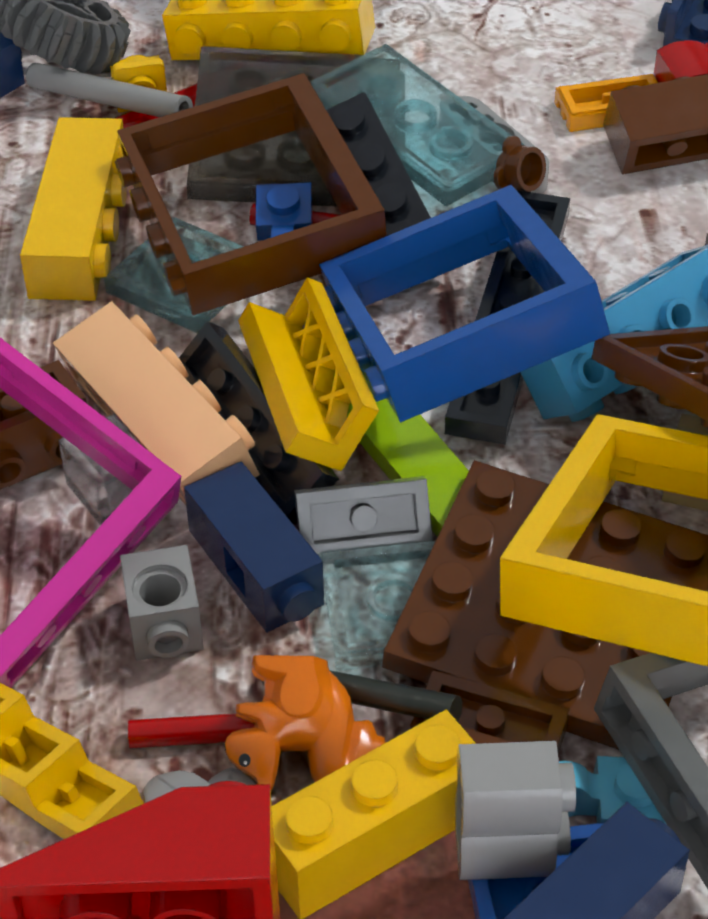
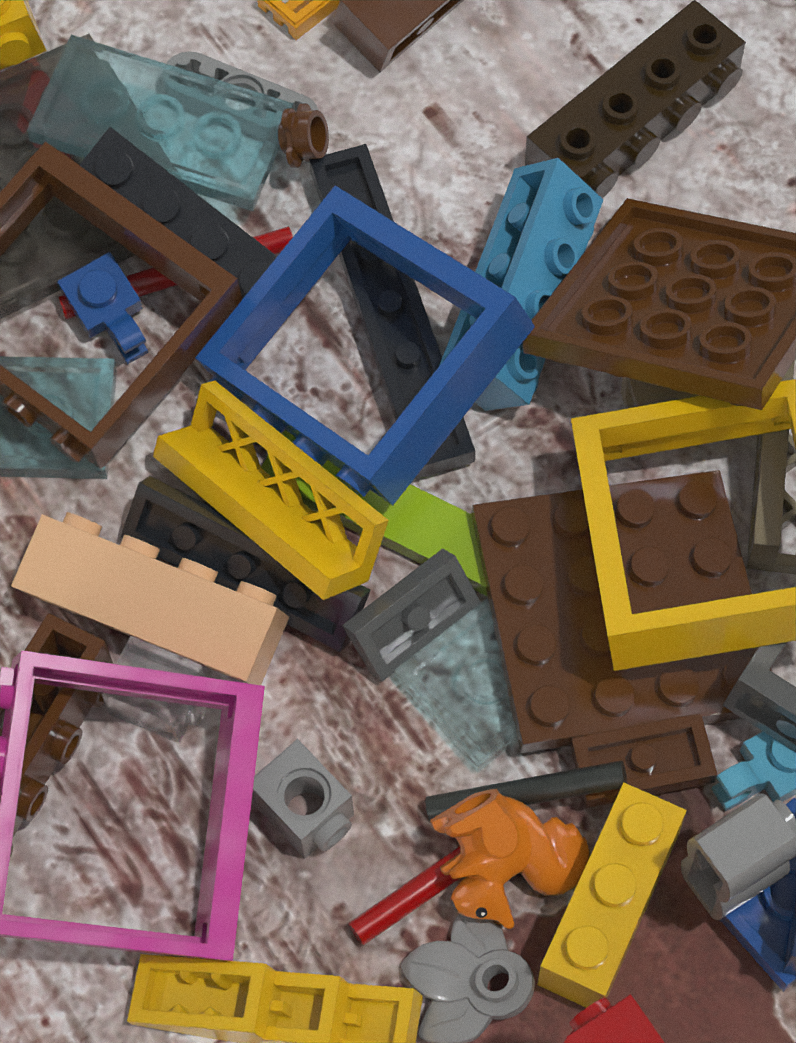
camera: 30 degrees left, 20 degrees up
dark blue brick [184,461,324,633] -> none

